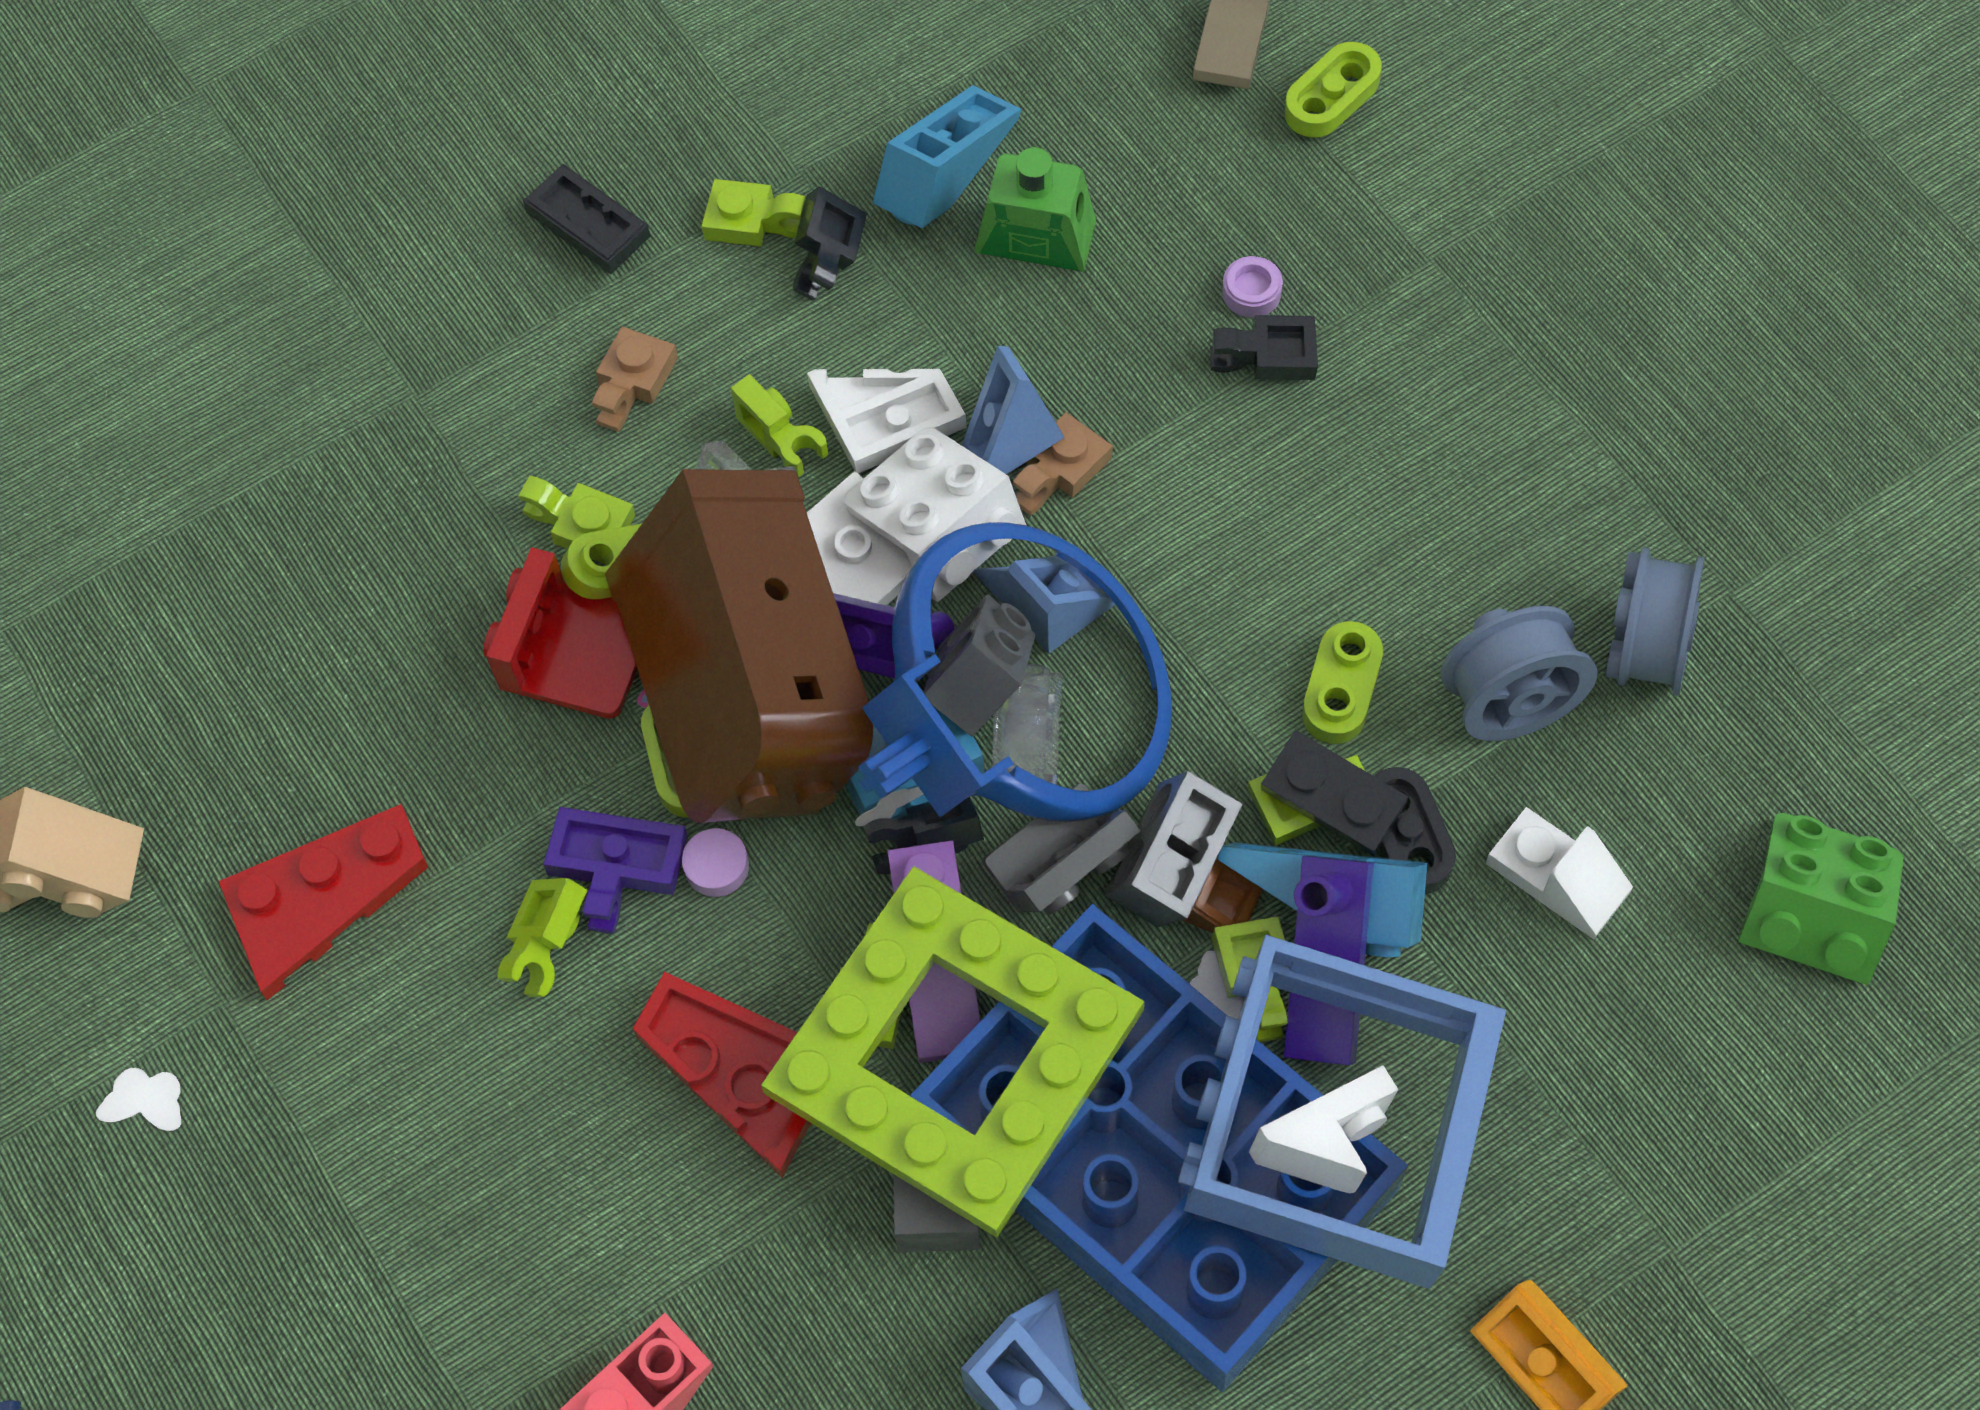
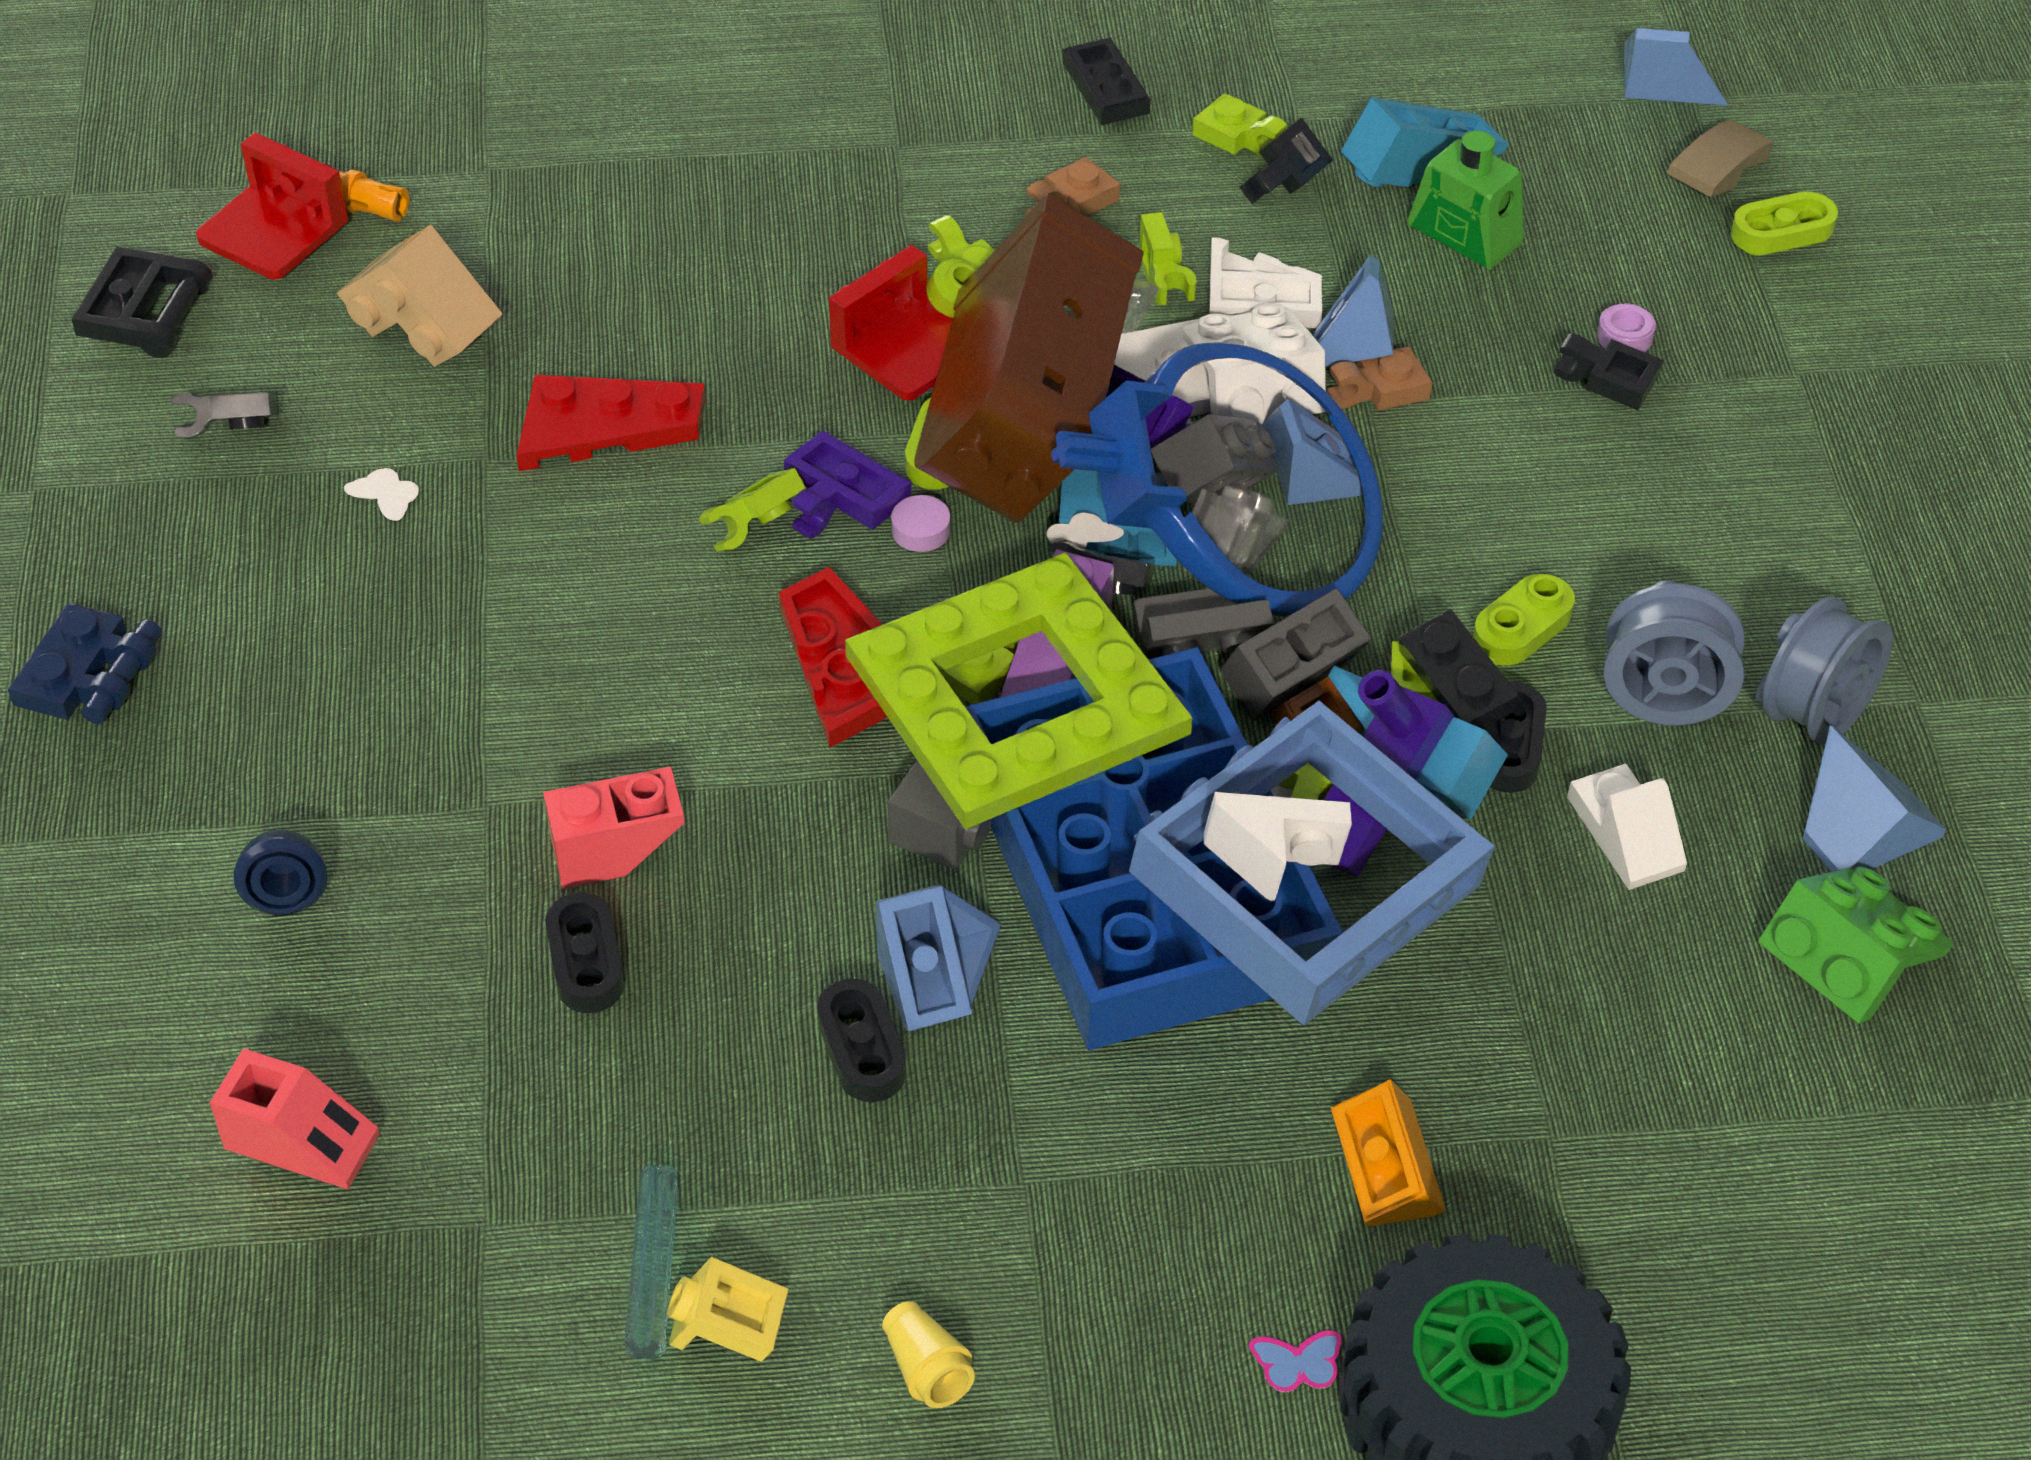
camera: 25 degrees right, 15 degrees down
none -> medium blue slope [1802,724,1946,872]

